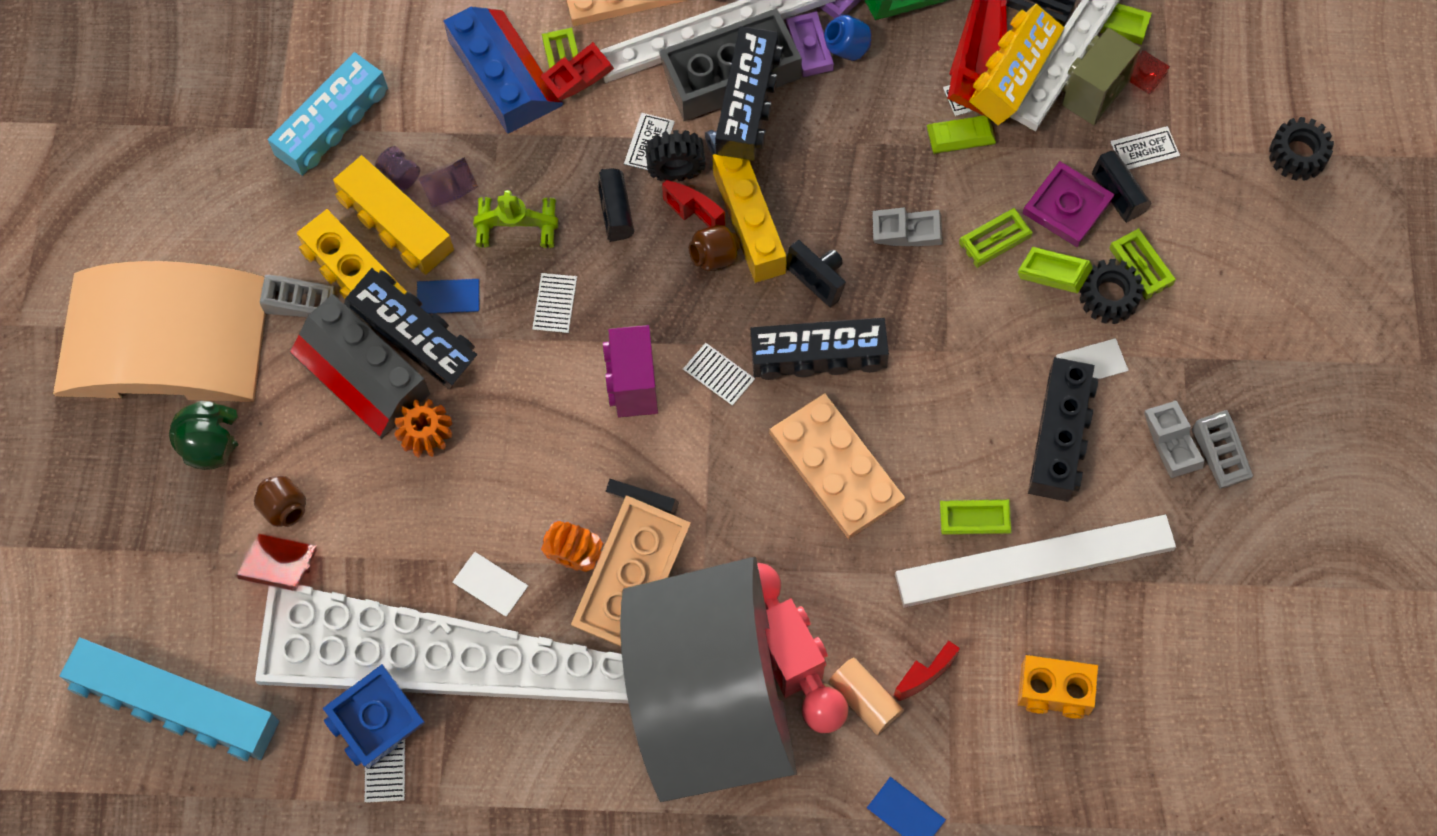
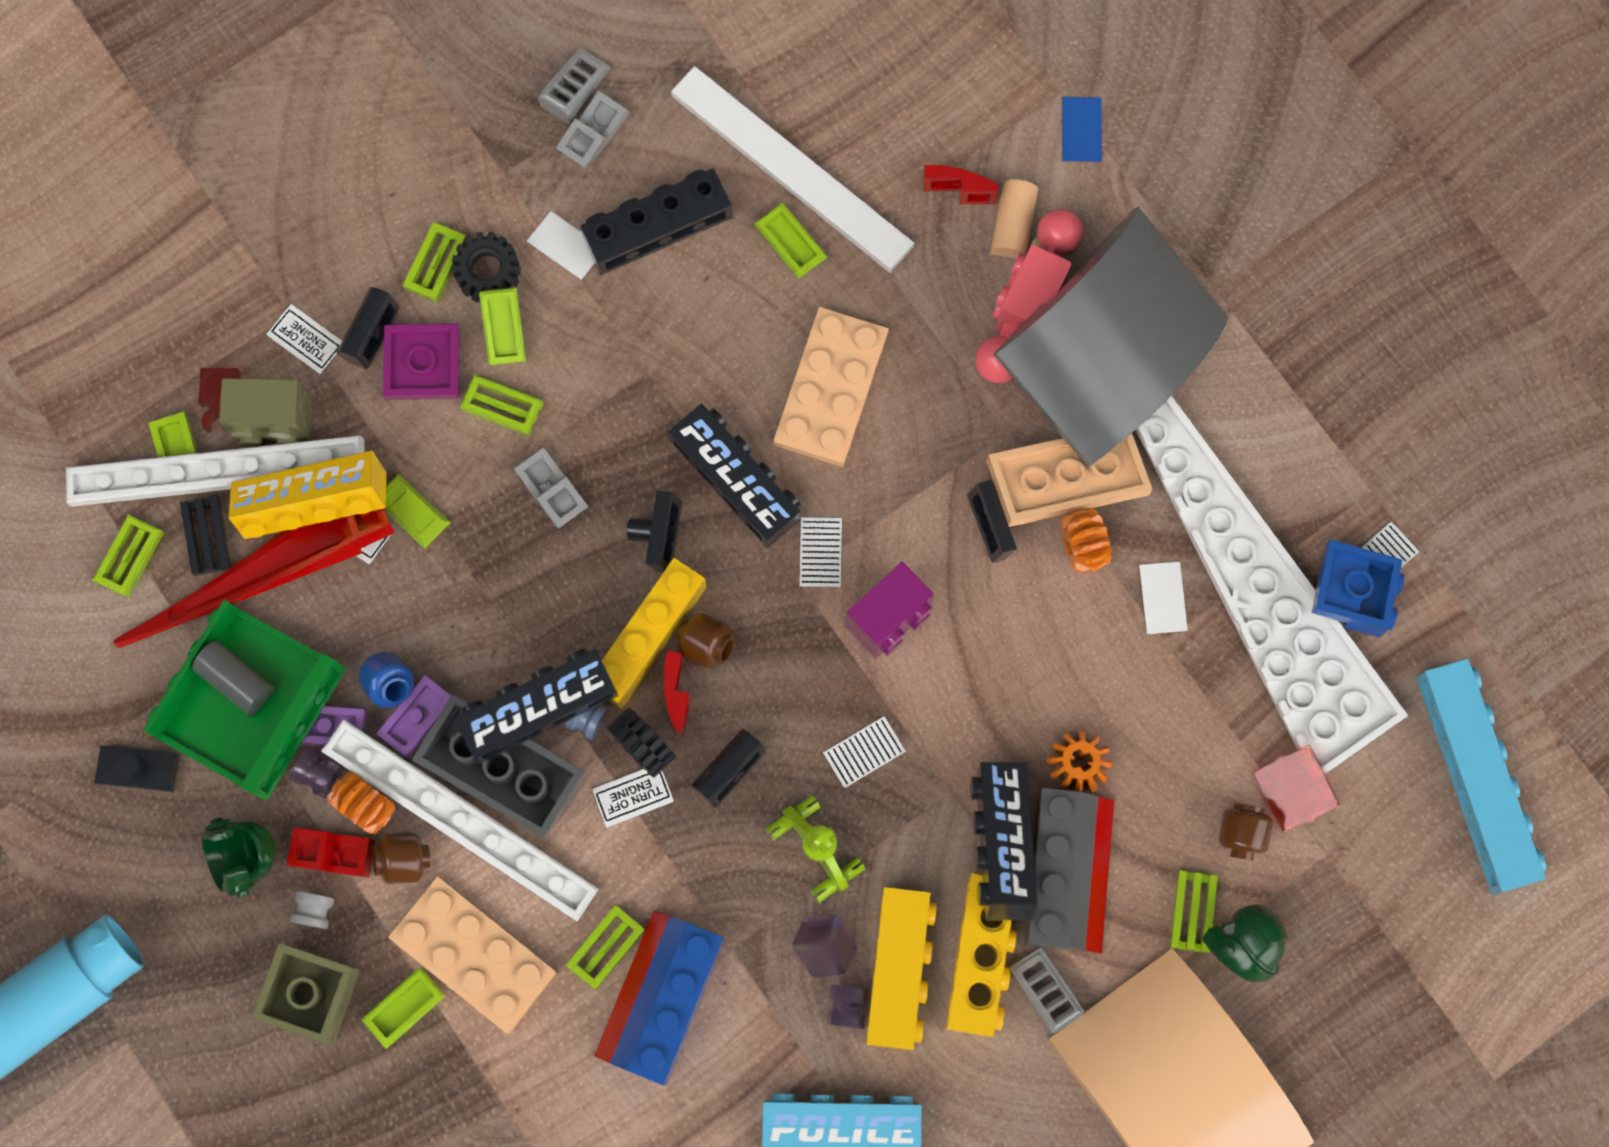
camera: 130 degrees left, 10 degrees up
blue sticker [417,279,479,314] -> none
red slope [540,42,614,101] -> none
light orange brick [1017,655,1098,719] -> none
black tyre [1269,117,1334,181] -> none
none -> lime tile [1169,870,1218,953]

